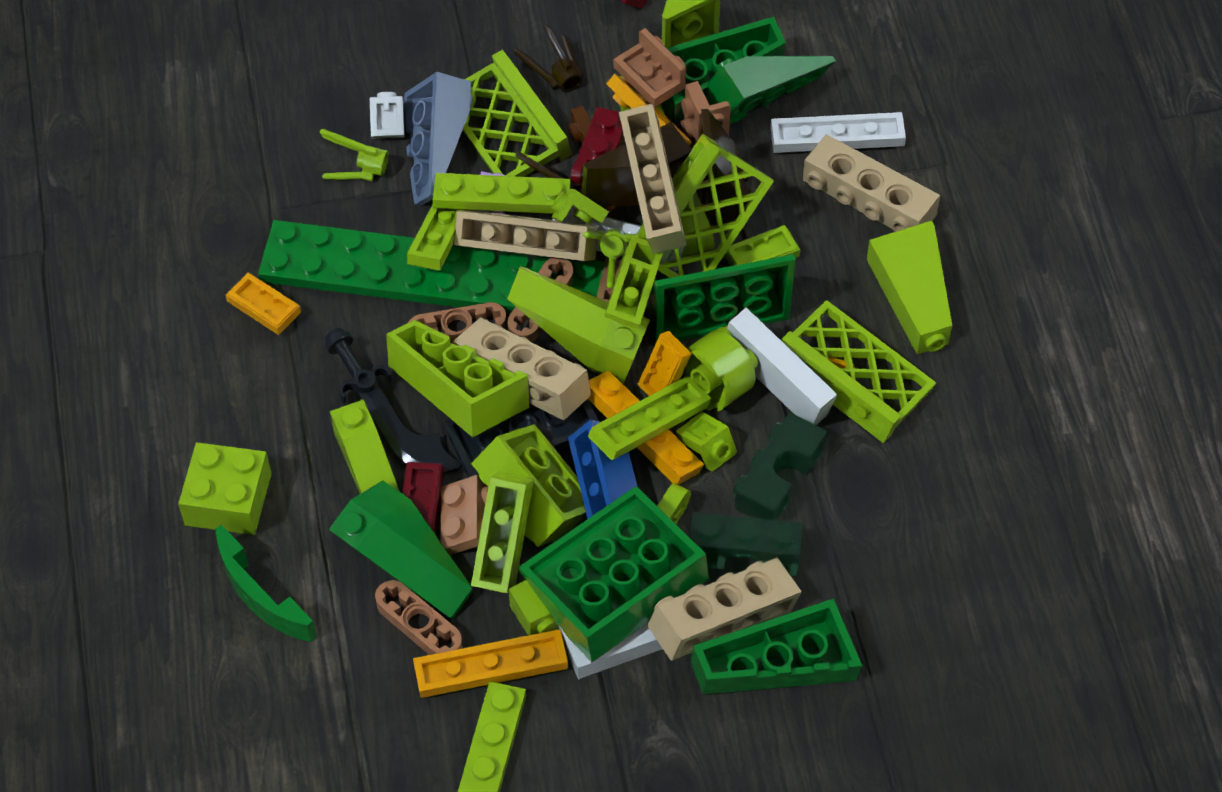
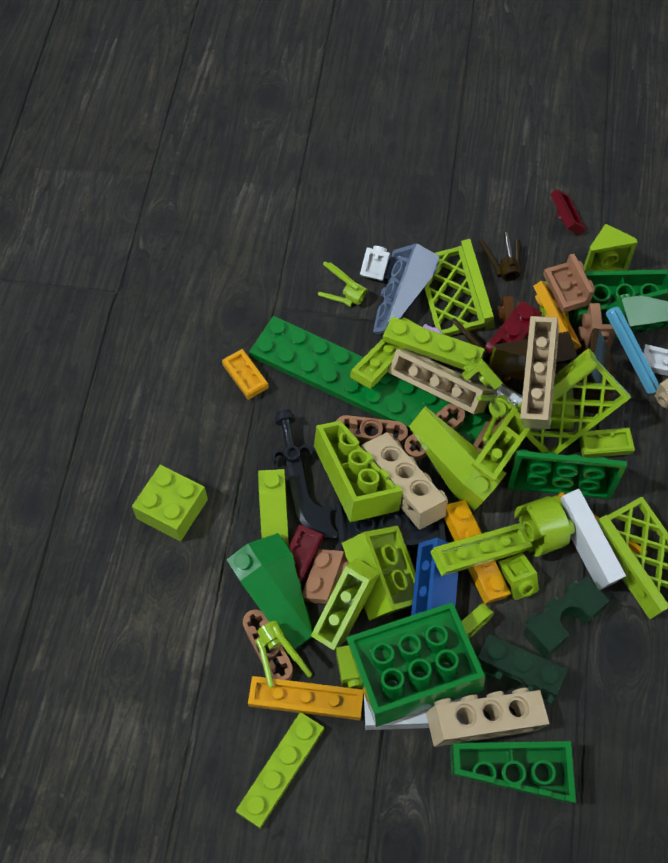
camera: 20 degrees right, 5 degrees up
green slope [216,525,317,642] -> none
light orange plate [638,331,691,396] -> none
none -> lime plant [255,621,312,688]
none -> medium azure axle [606,307,659,394]

